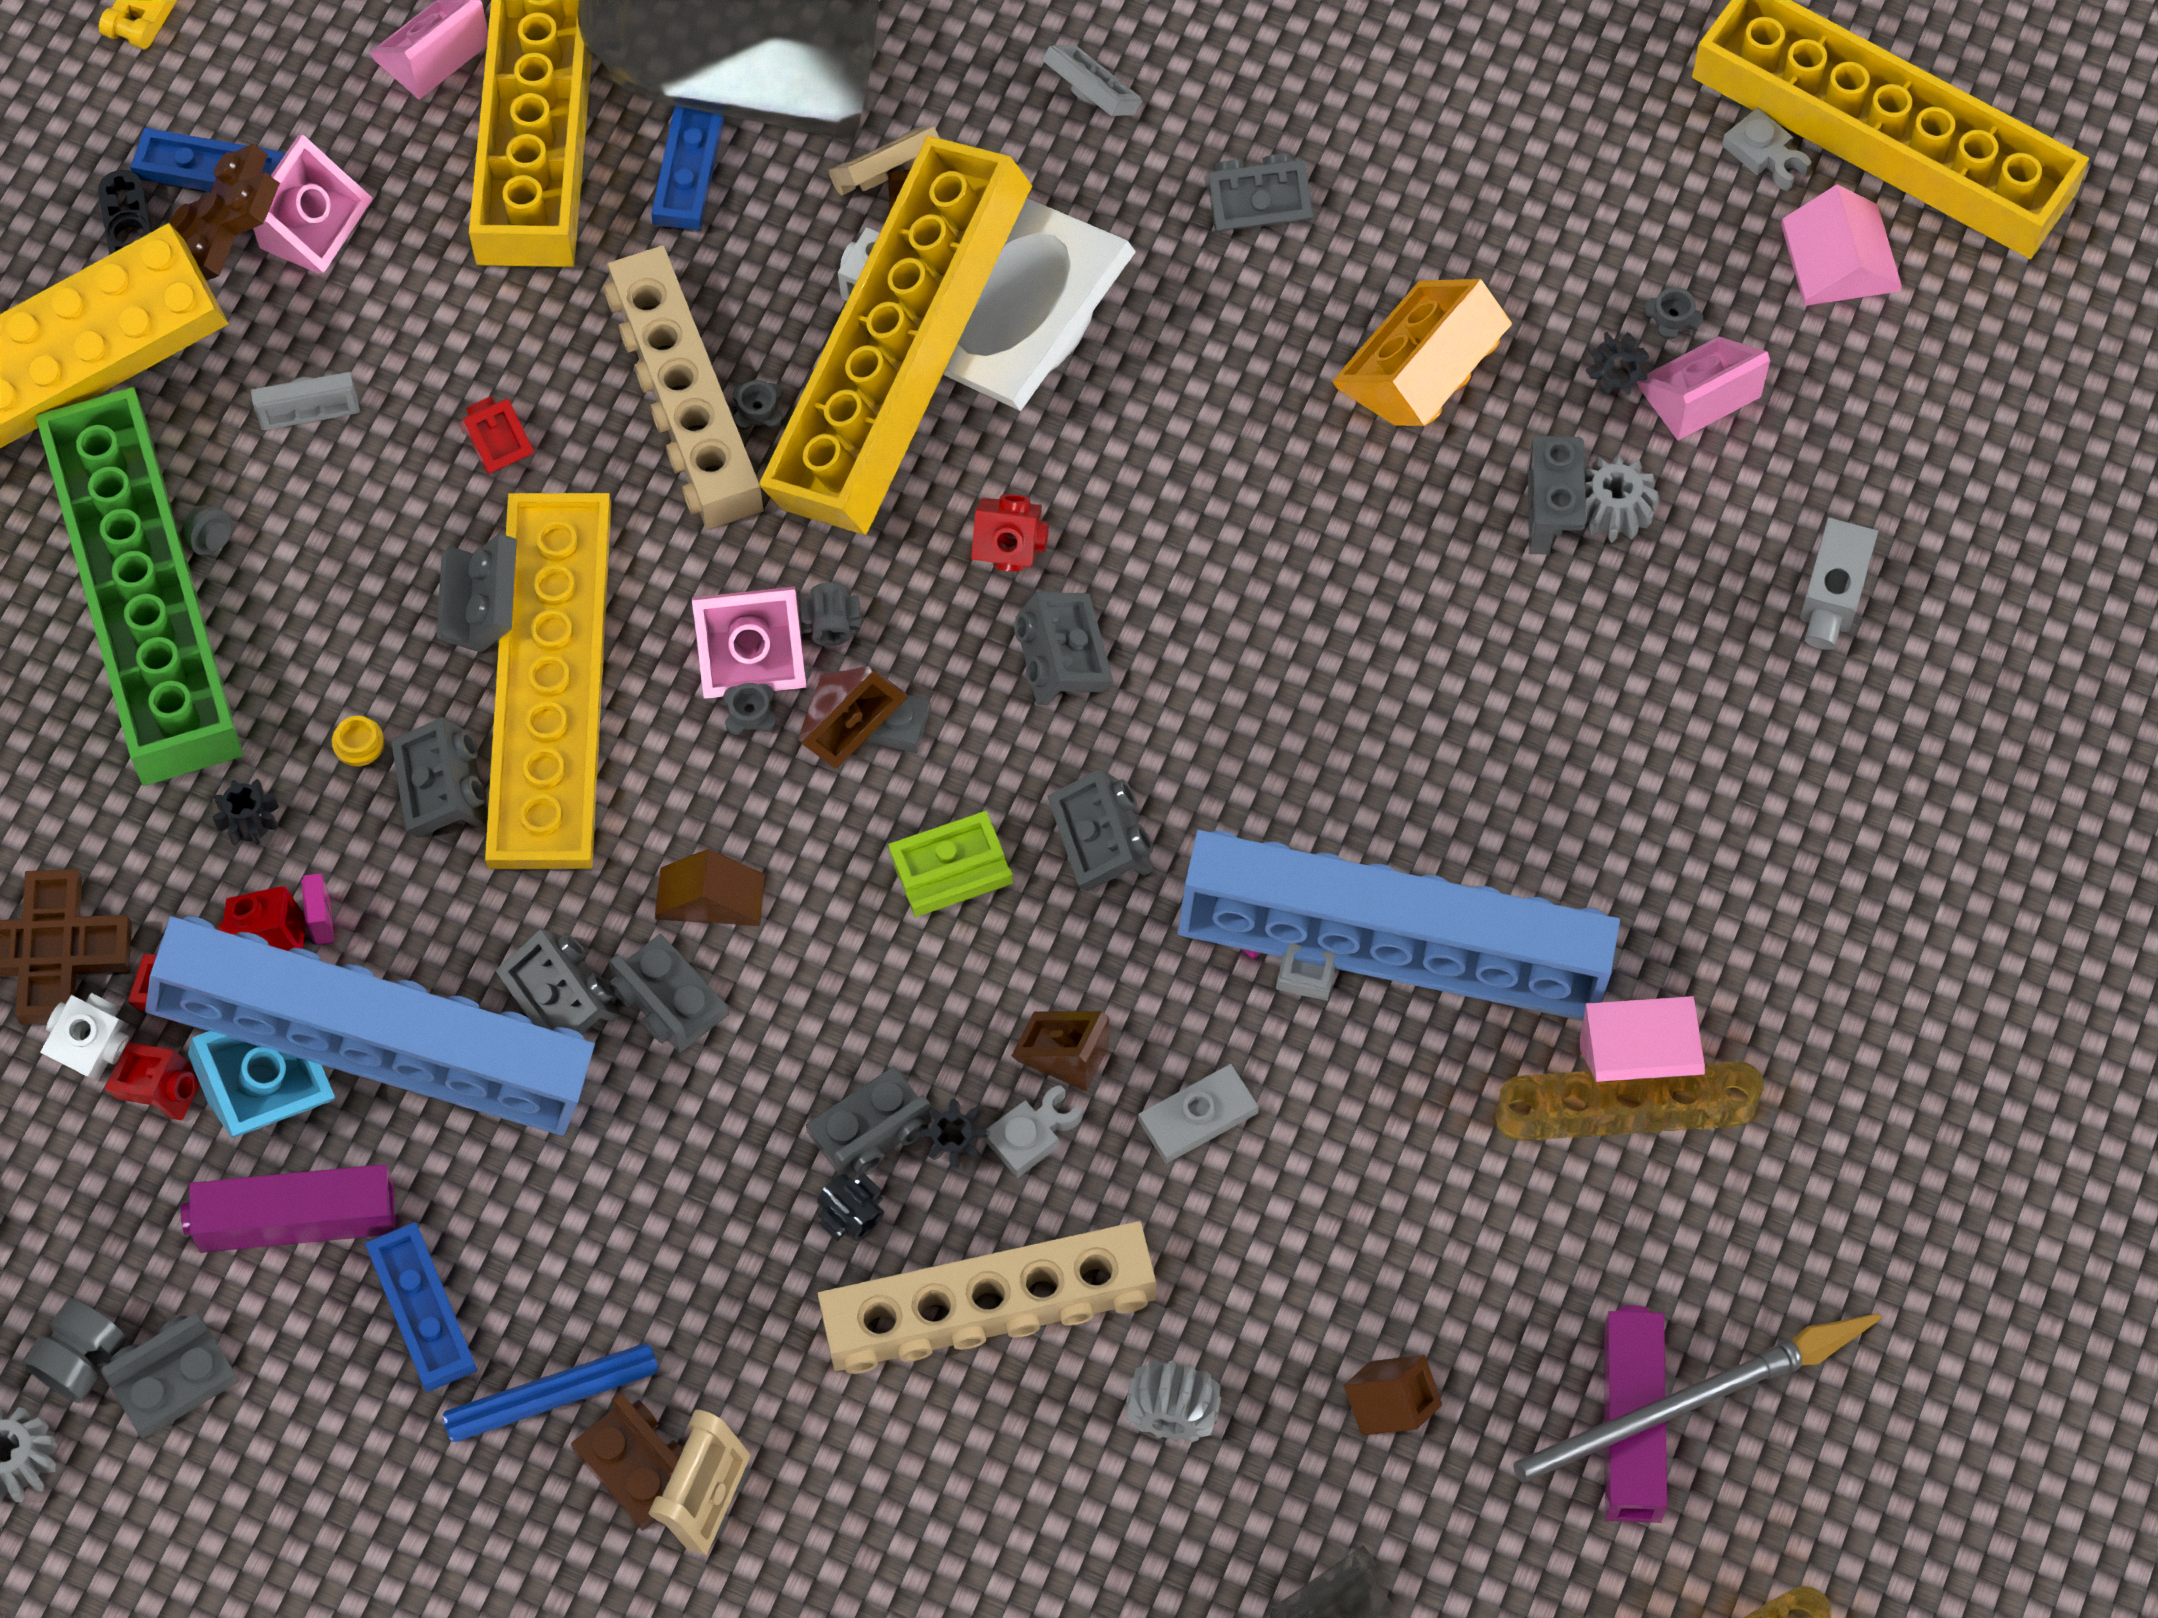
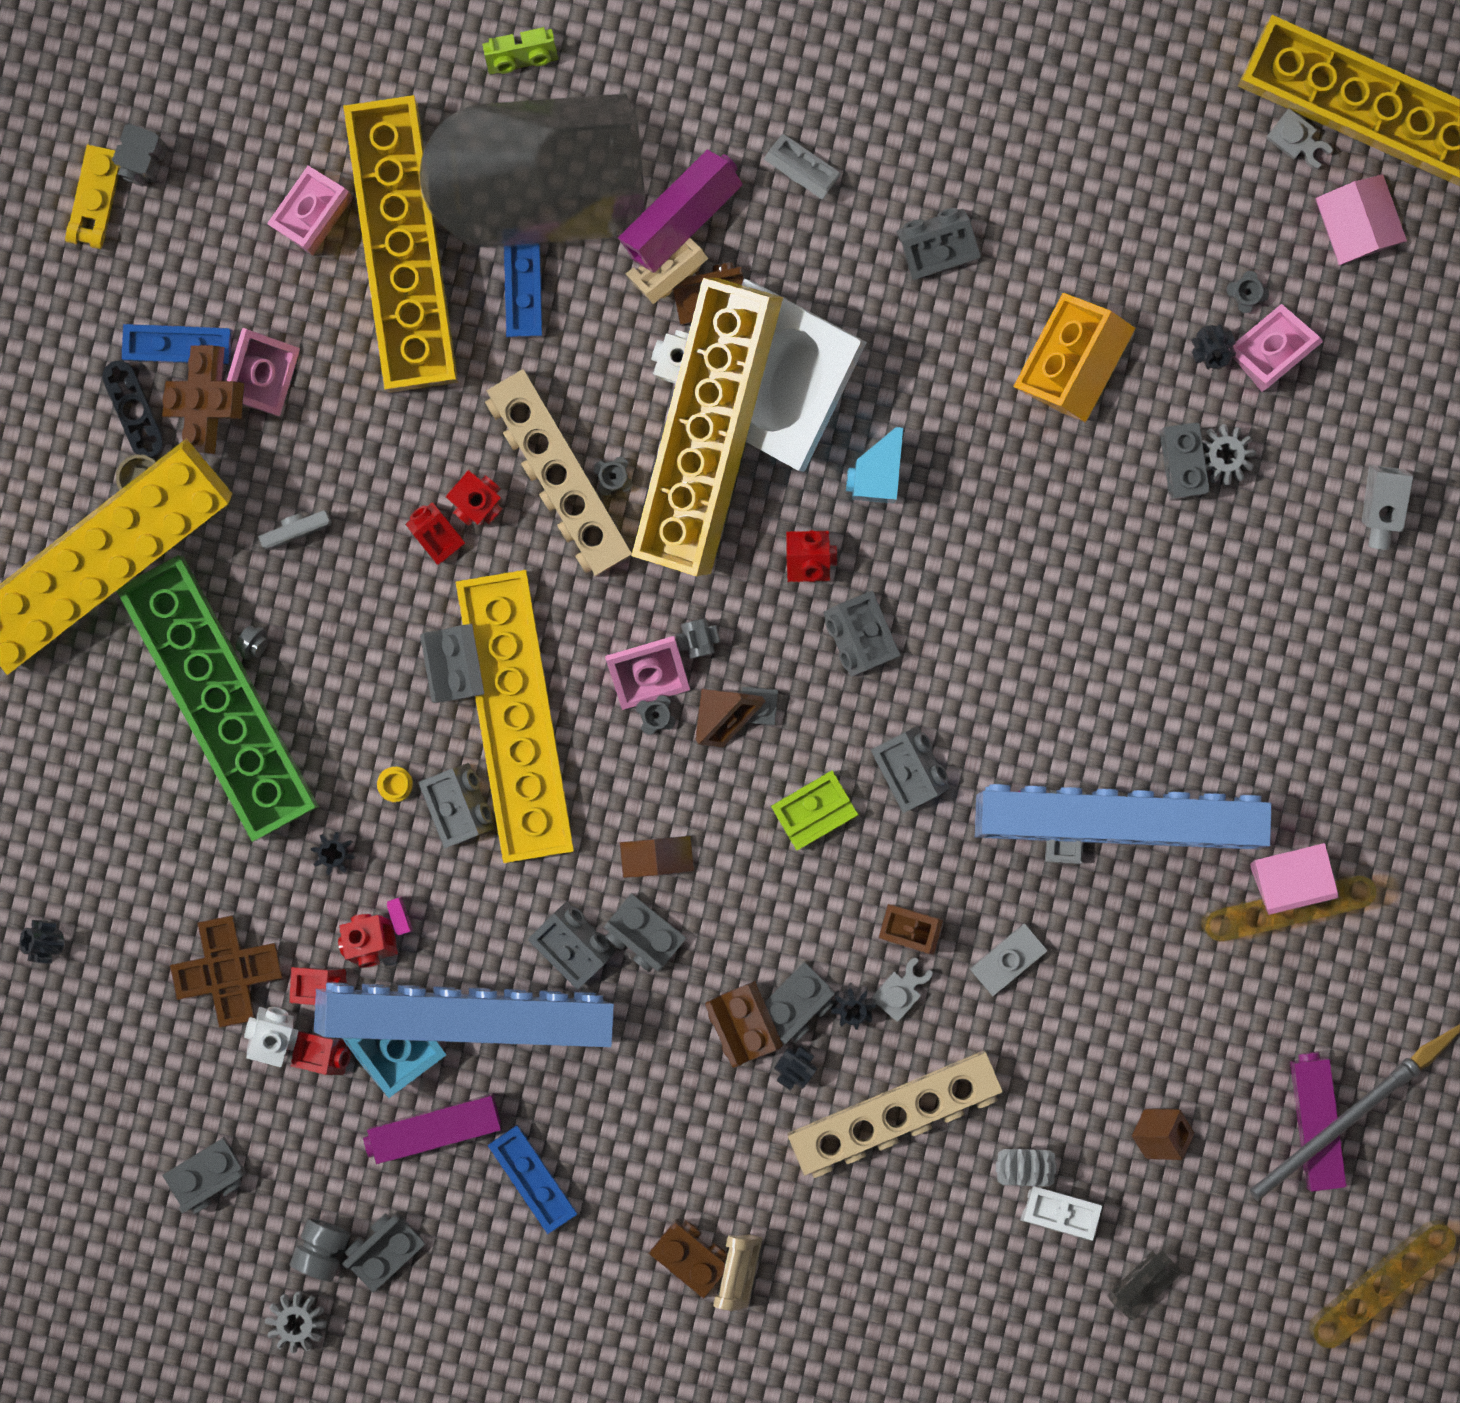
camera: 15 degrees left, 25 degrees up
blue axle [442,1343,658,1442] -> none
none -> red brick [446,470,503,526]
none -> magenta brick [618,149,743,273]
none -> reddish brown bracket [705,981,783,1068]
none -> medium azure slope [846,427,903,504]
none -> white hinge [1020,1186,1102,1241]

